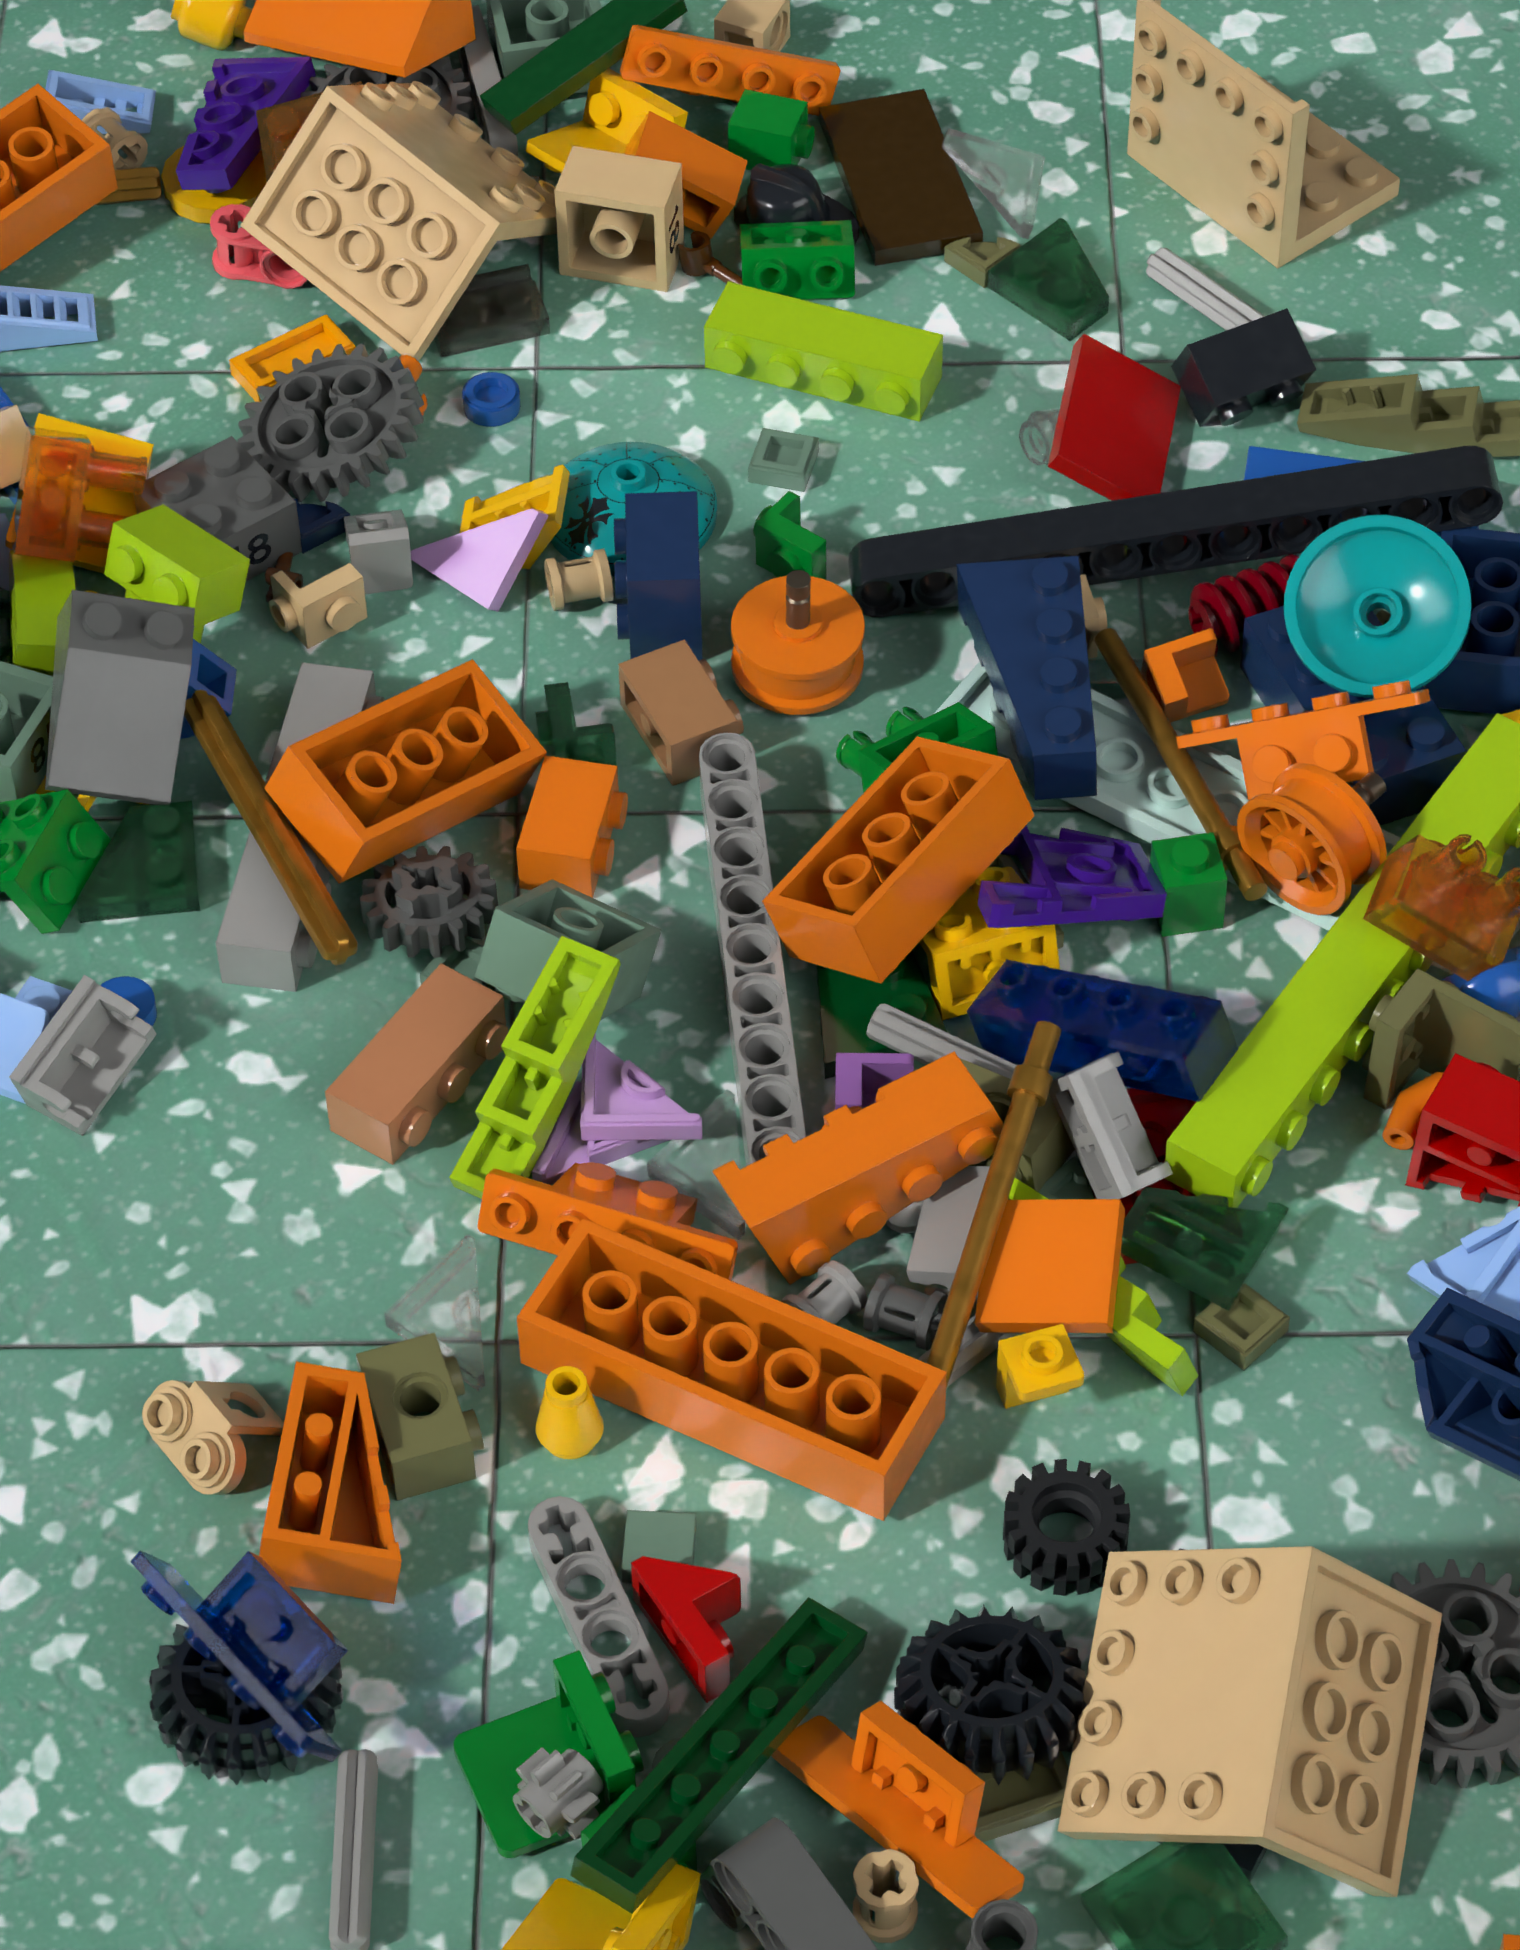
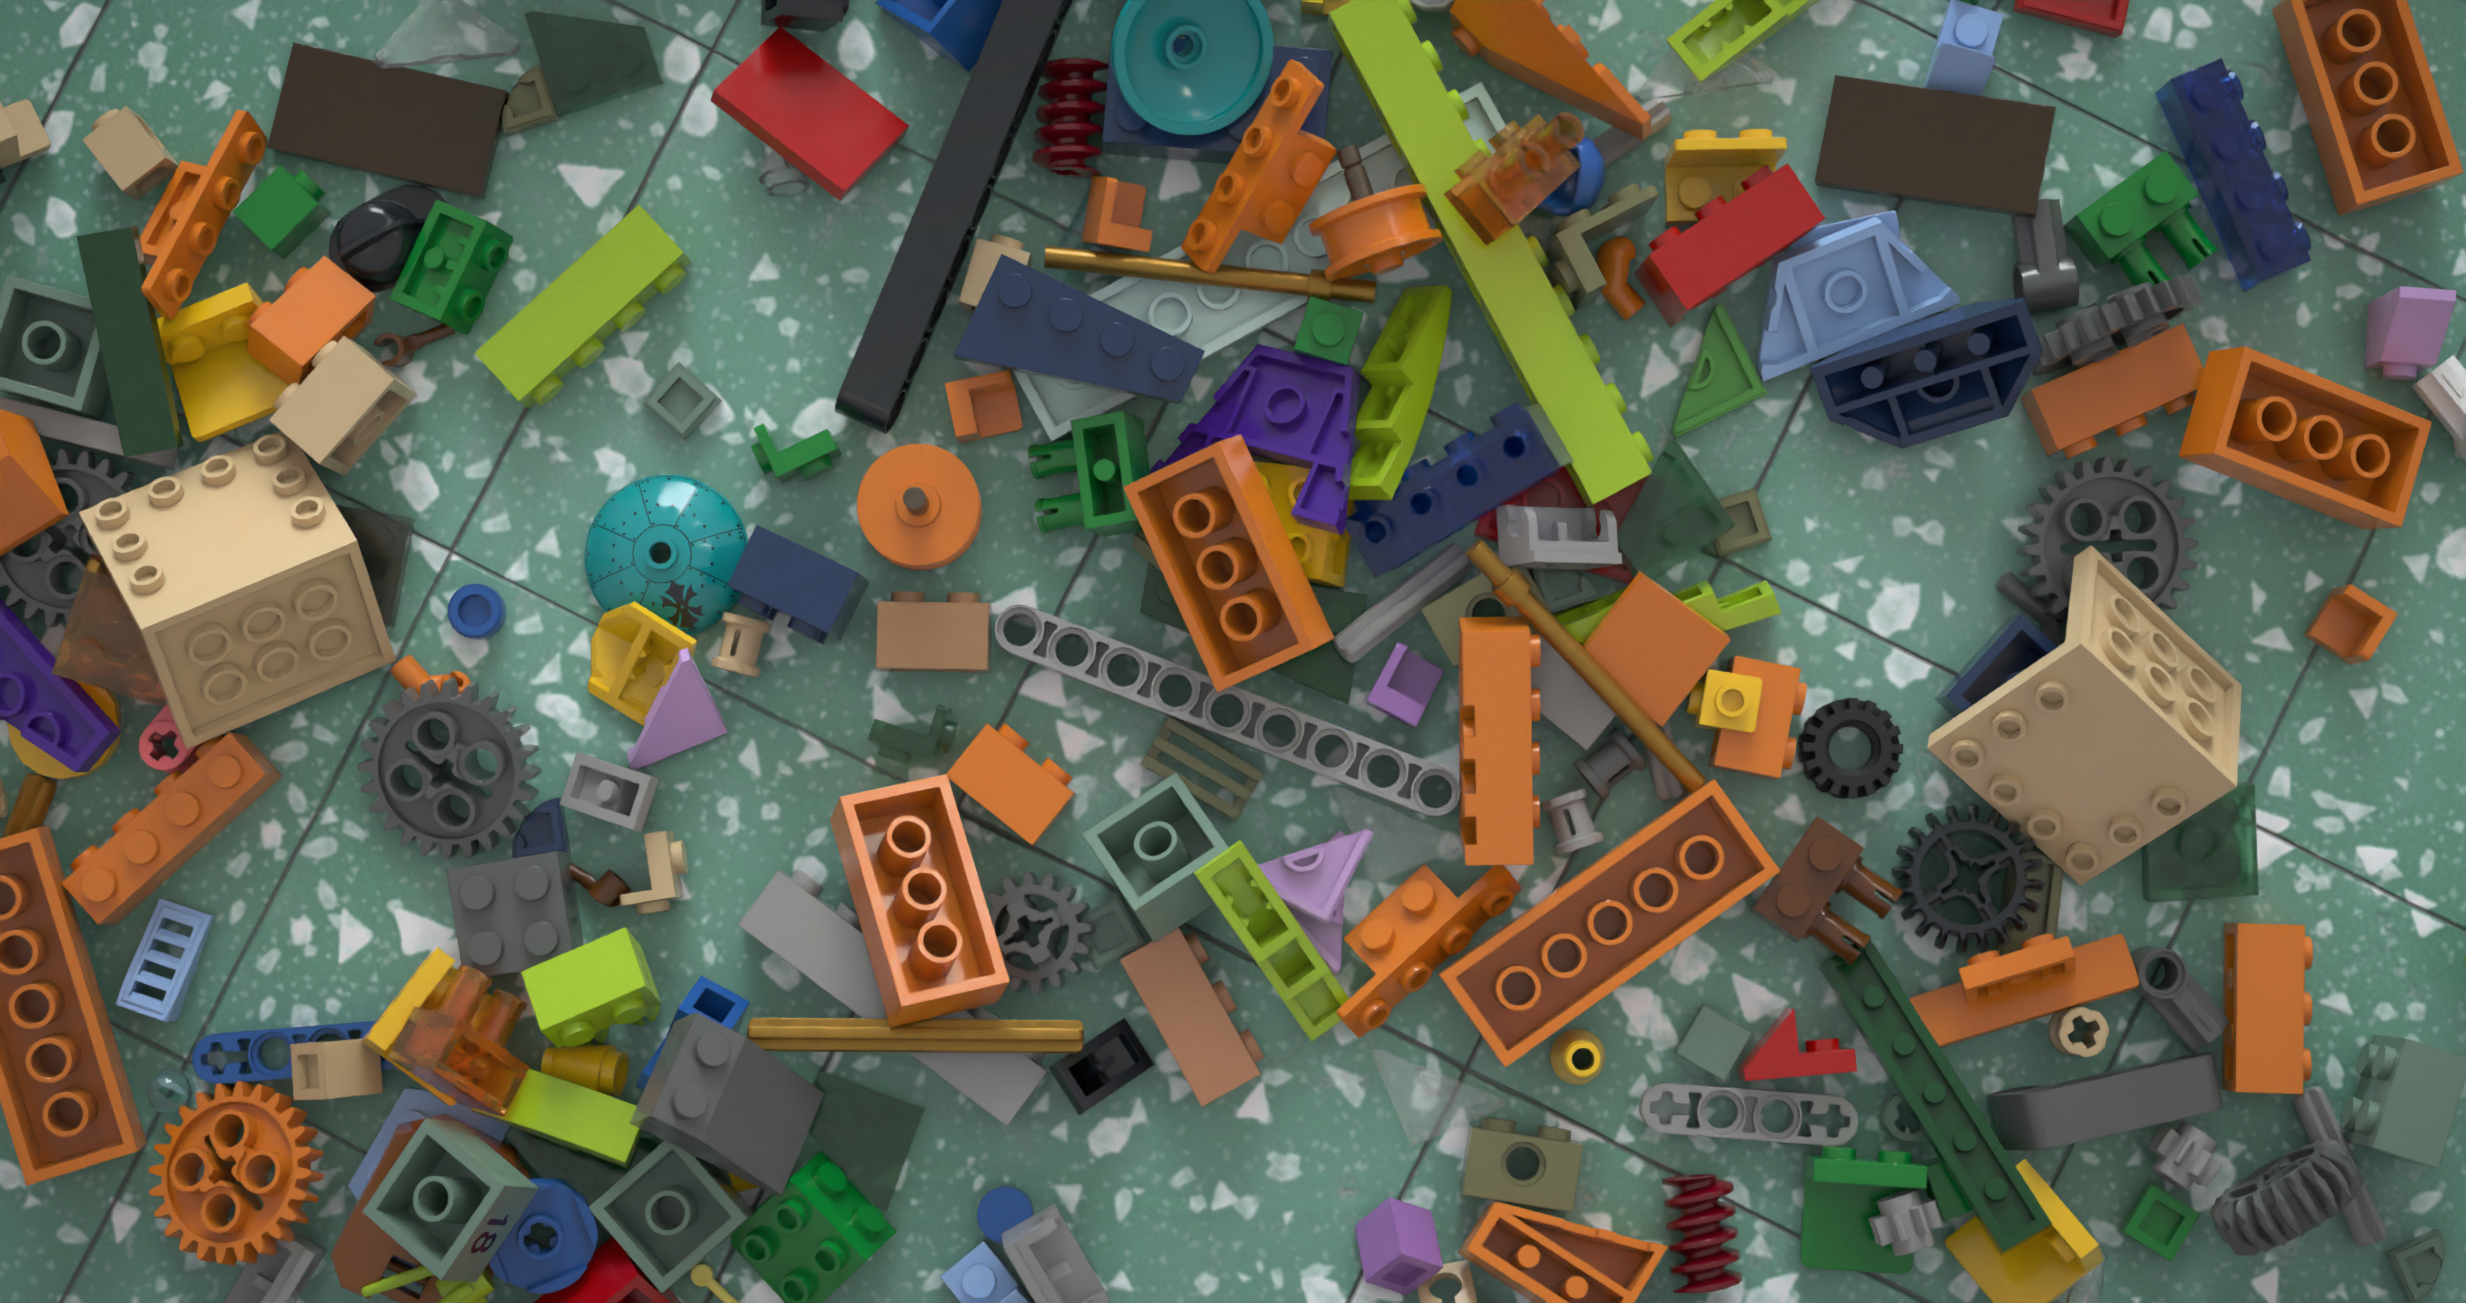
camera: 60 degrees left, 35 degrees up
light orange tile [229,314,356,402] -> none
none -> orange brick [61,732,282,925]
none -> orange panel [945,370,1023,443]
none -> black slope [1049,1018,1155,1115]
none -> olive tile [1141,716,1264,821]
none -> lime slope [1348,285,1453,500]
none -> medium lavender panel [1355,1197,1443,1296]
none -> dark red piece [1661,1174,1742,1293]
none -> bright green tile [1671,303,1767,440]
none -> orange brick [1708,655,1807,780]
none -> reddish brown brick [1750,816,1903,966]

